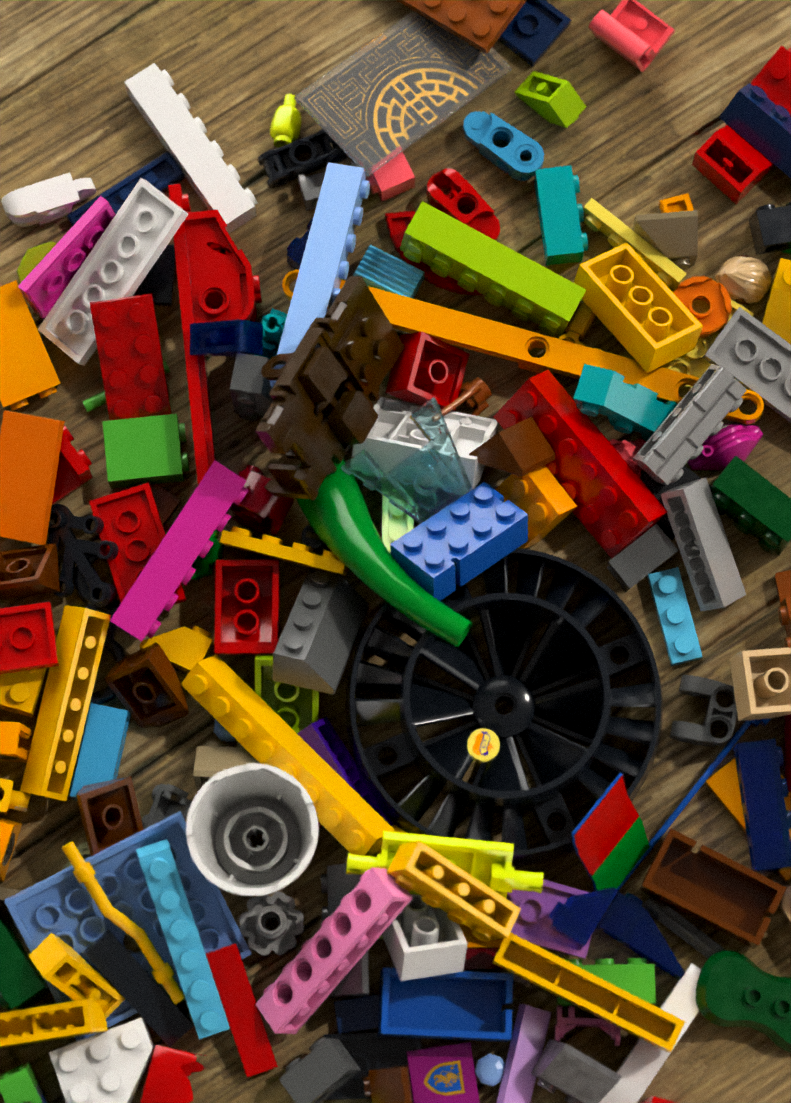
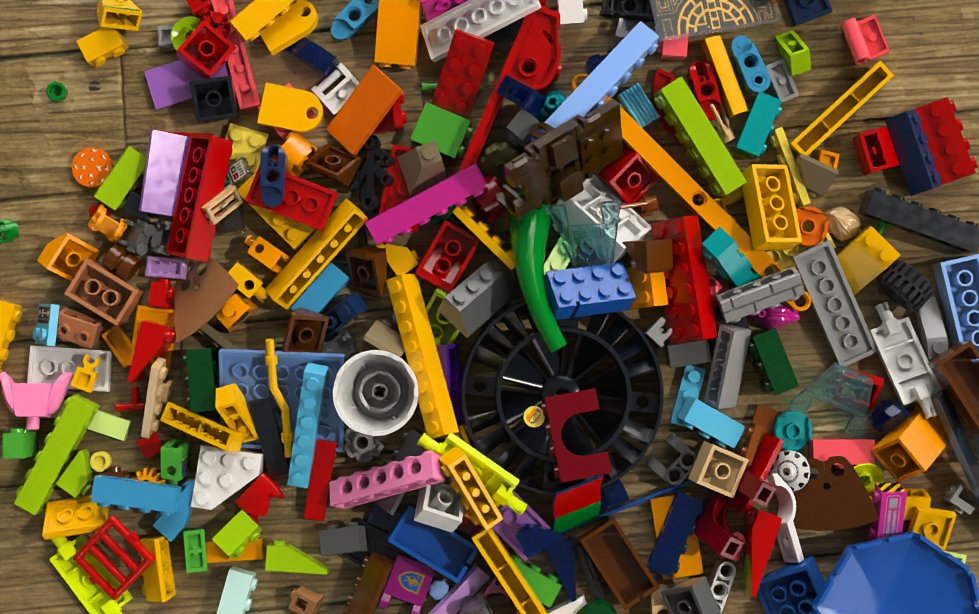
camera: 25 degrees right, 10 degrees up
none -> dark blue slope [324,292,369,341]
none -> dark tan slope [397,141,448,196]
none -> olive plant [479,142,519,179]
none -> dark red arch [541,388,612,483]
none -> clear blue slope [599,479,629,512]
none -> light grey hinge [643,317,672,348]
none -> medium azure brick [677,396,746,449]
none -> yellow brick [701,35,749,119]
none -> tan plant [710,97,735,144]
none -> light grey plate [766,58,799,104]
none -> yellow brick [789,61,894,157]

